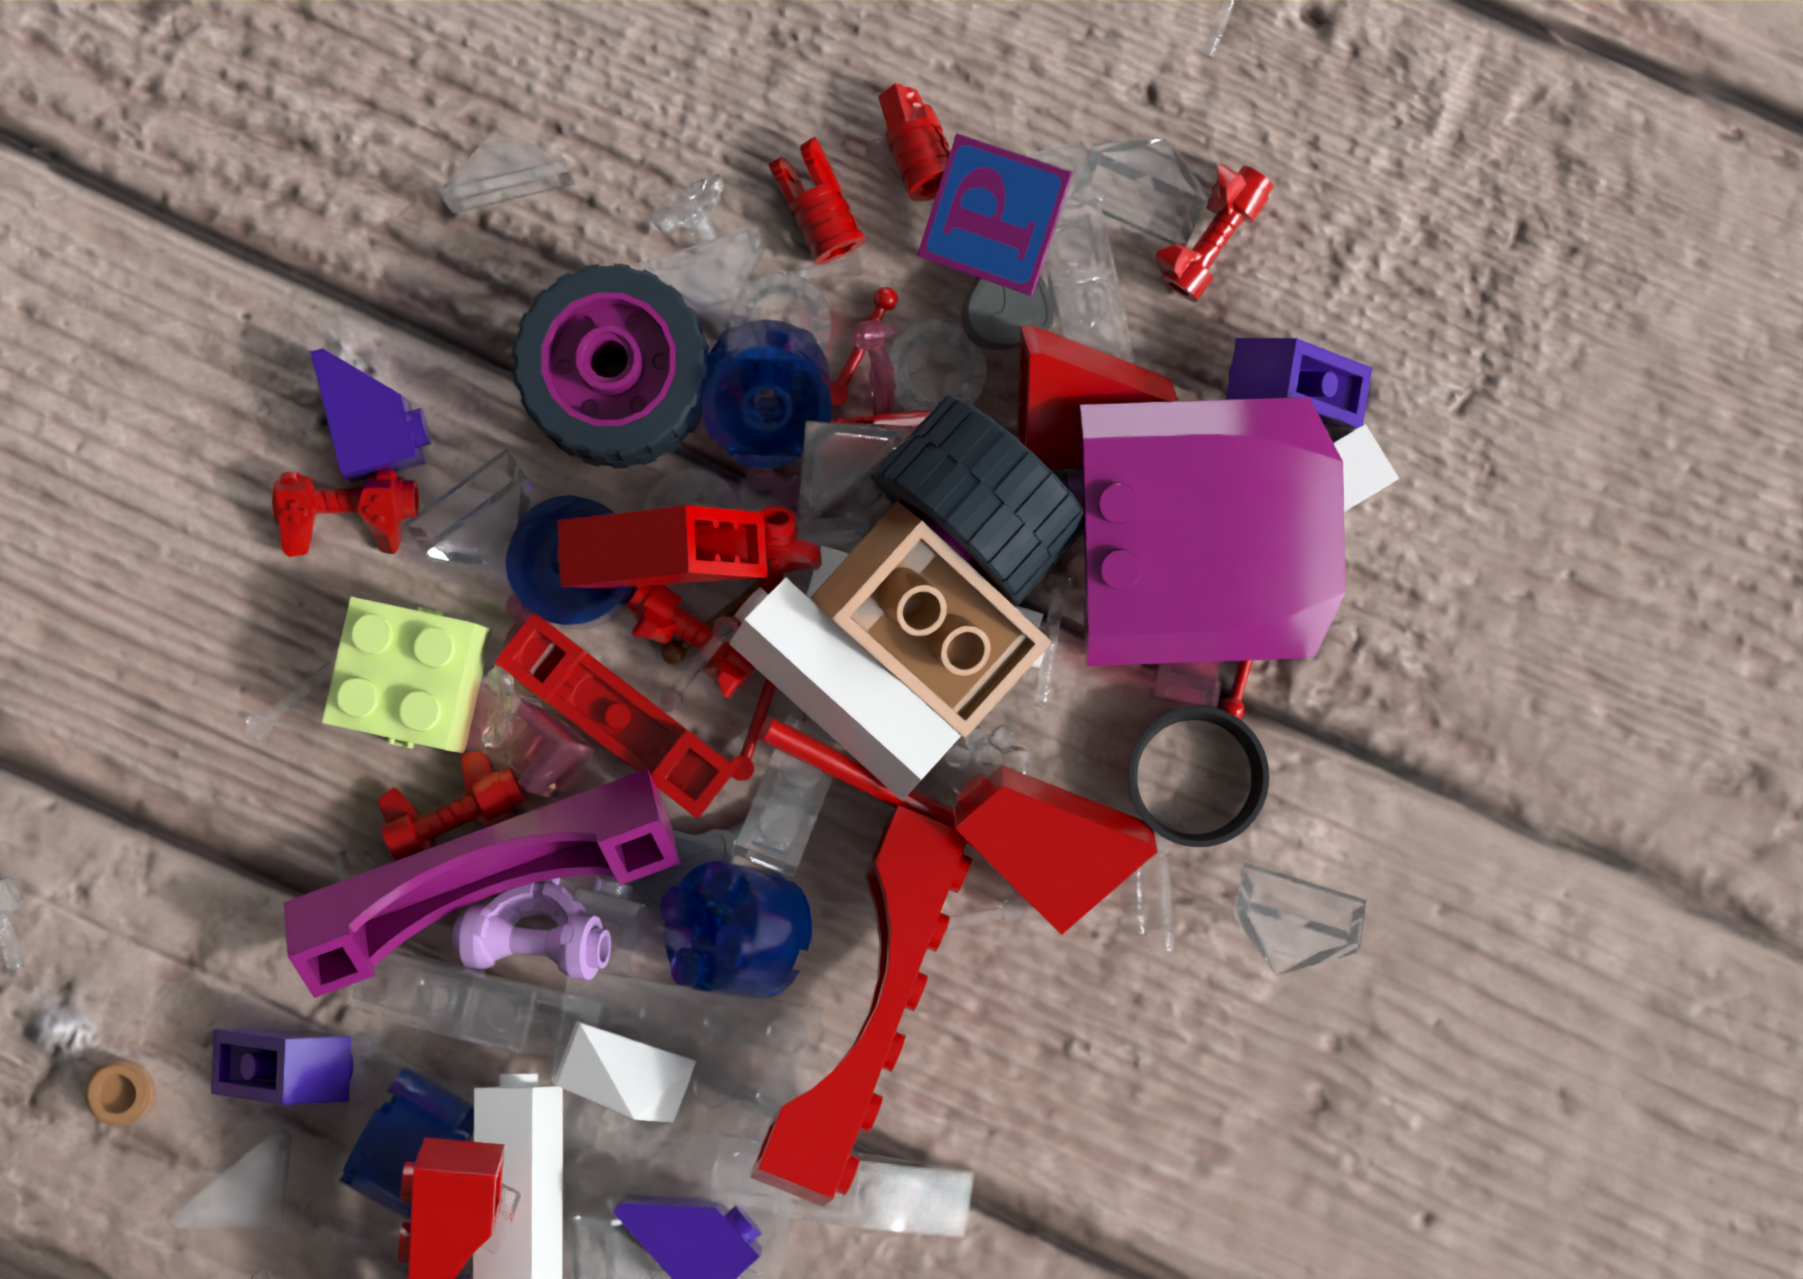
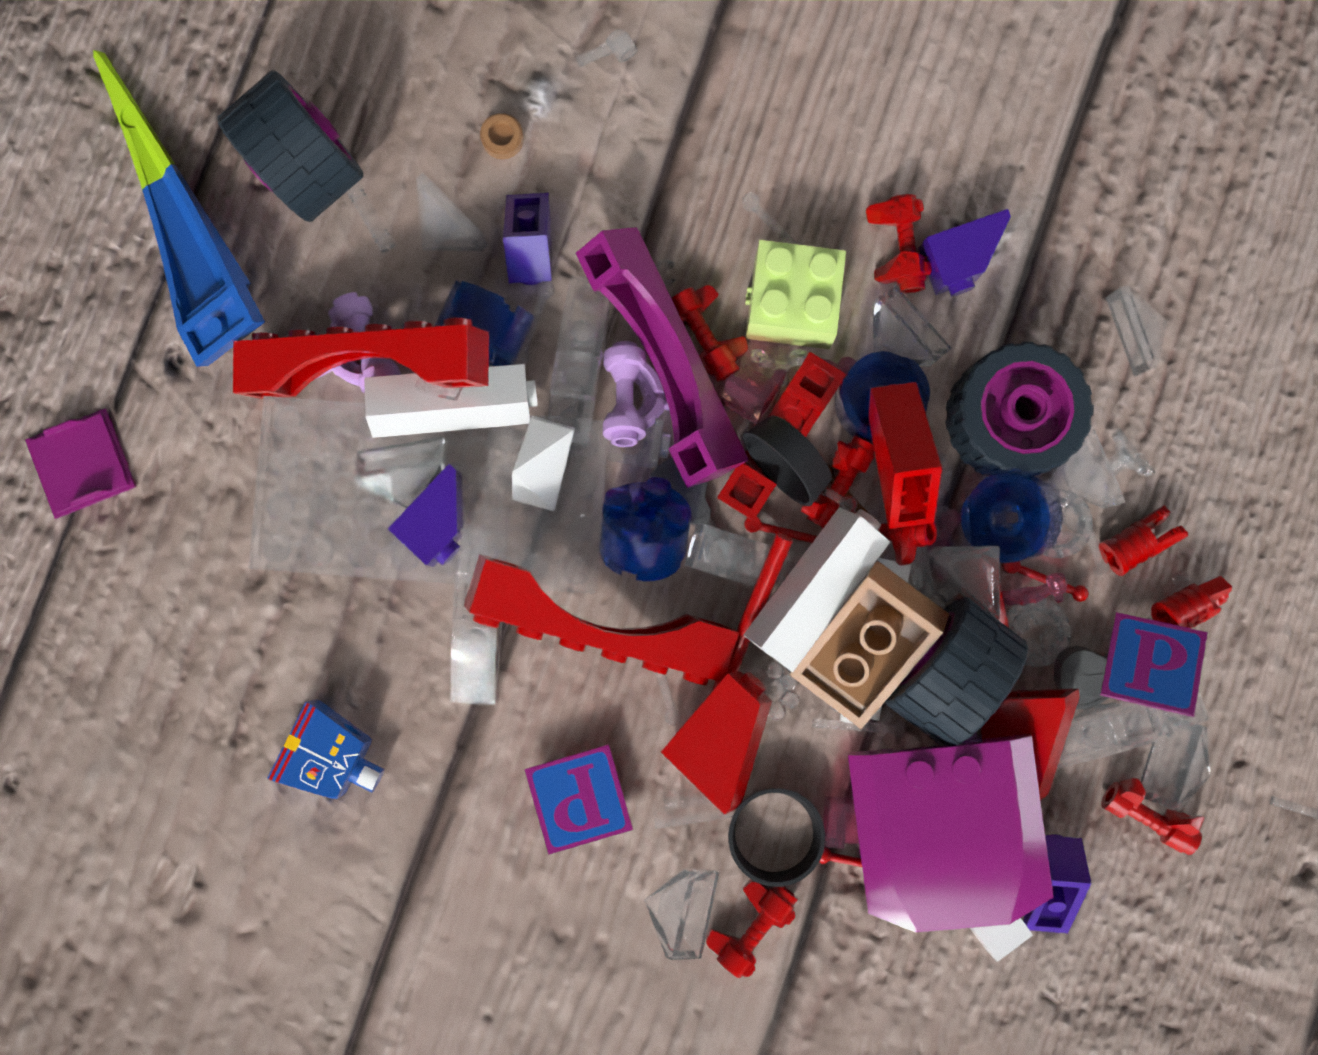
camera: 85 degrees right, 0 degrees up
none -> piece [524,744,633,855]
none -> red piece [706,879,798,978]
none -> black tyre [743,416,832,506]

